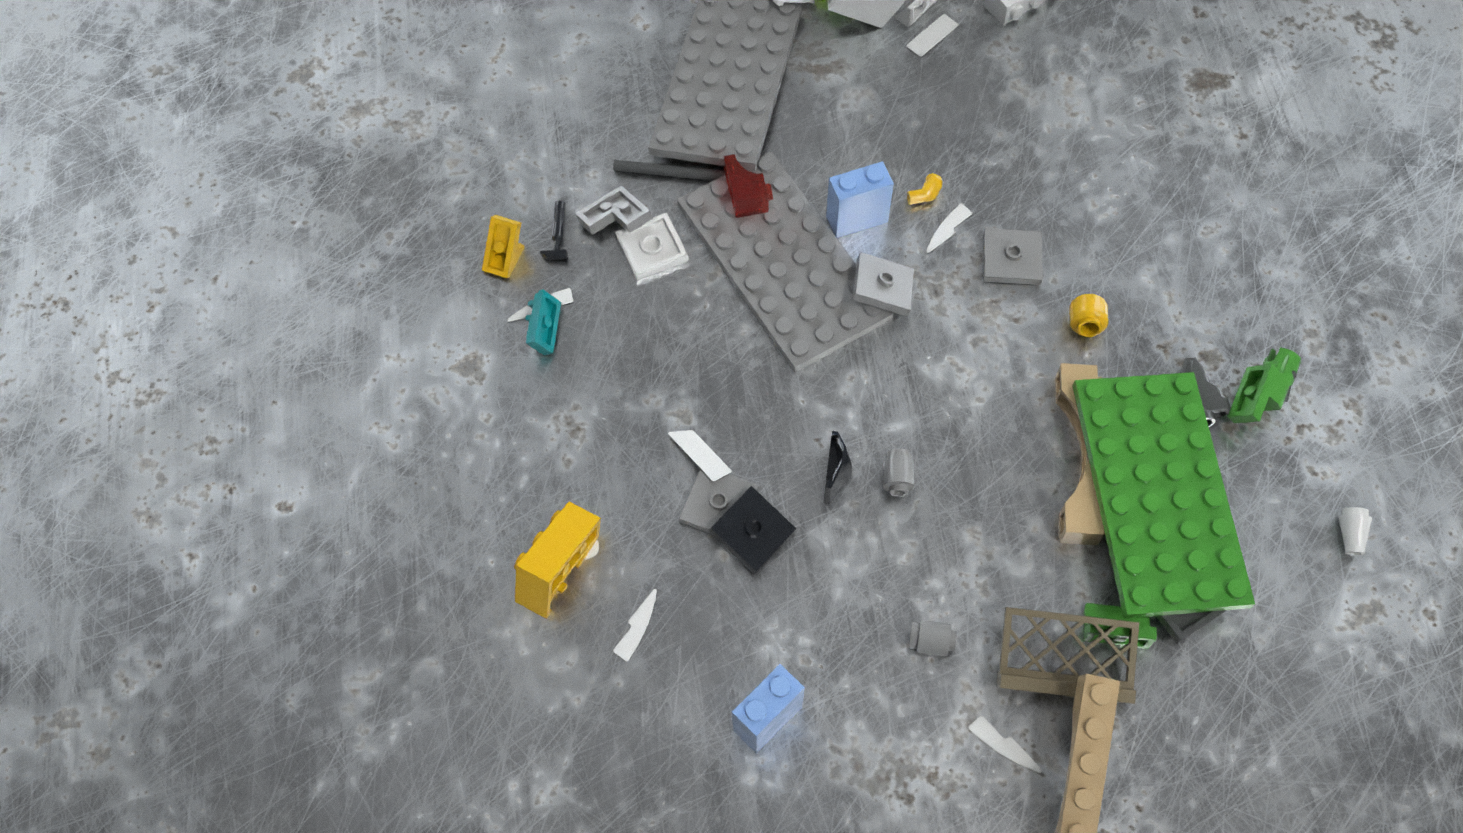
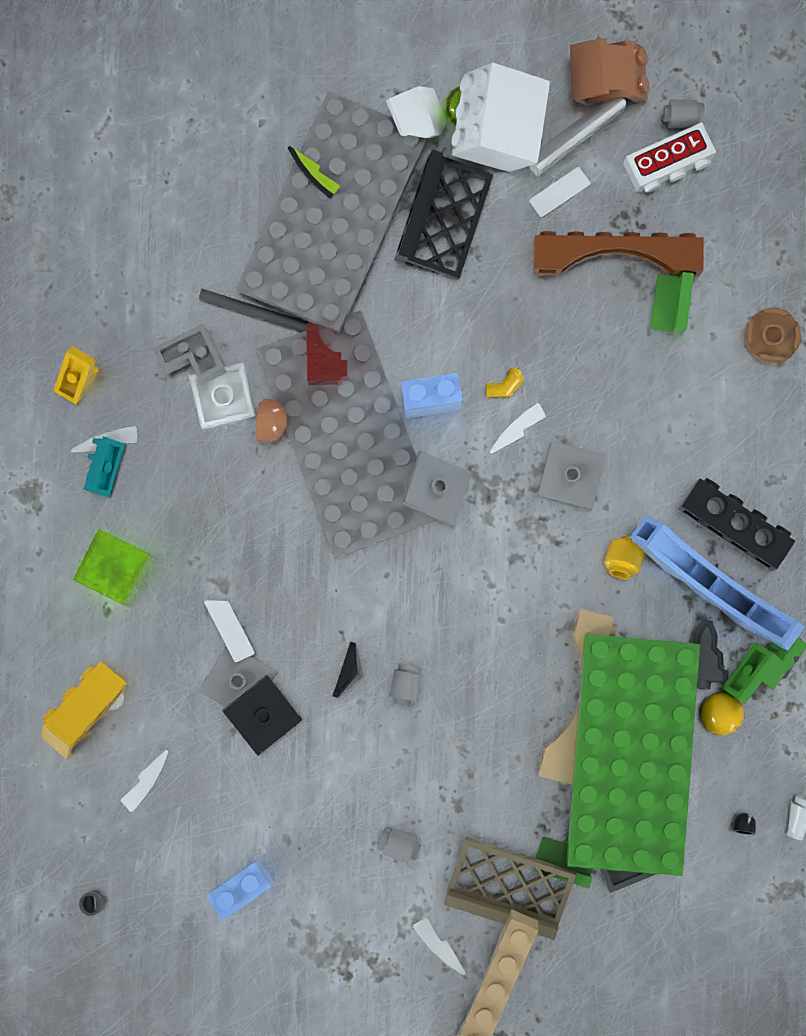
camera: 10 degrees right, 20 degrees up
black piece [540,200,568,260] -> none
none -> clear neon green brick [73,529,154,606]
none -> dark grey hinge [79,892,105,916]
none -> nougat hair [256,399,287,441]
none -> sticker [288,146,340,199]
none -> black fence [394,150,494,280]
none -> dark orange arch [533,231,704,276]
none -> light blue arch [629,515,805,650]
none -> bright green panel [650,272,694,334]
none -> black brick [678,478,795,571]
none -> yellow hair [700,692,744,736]
none -> black hinge [732,813,756,835]
none -> medium nougat tile [744,307,801,364]

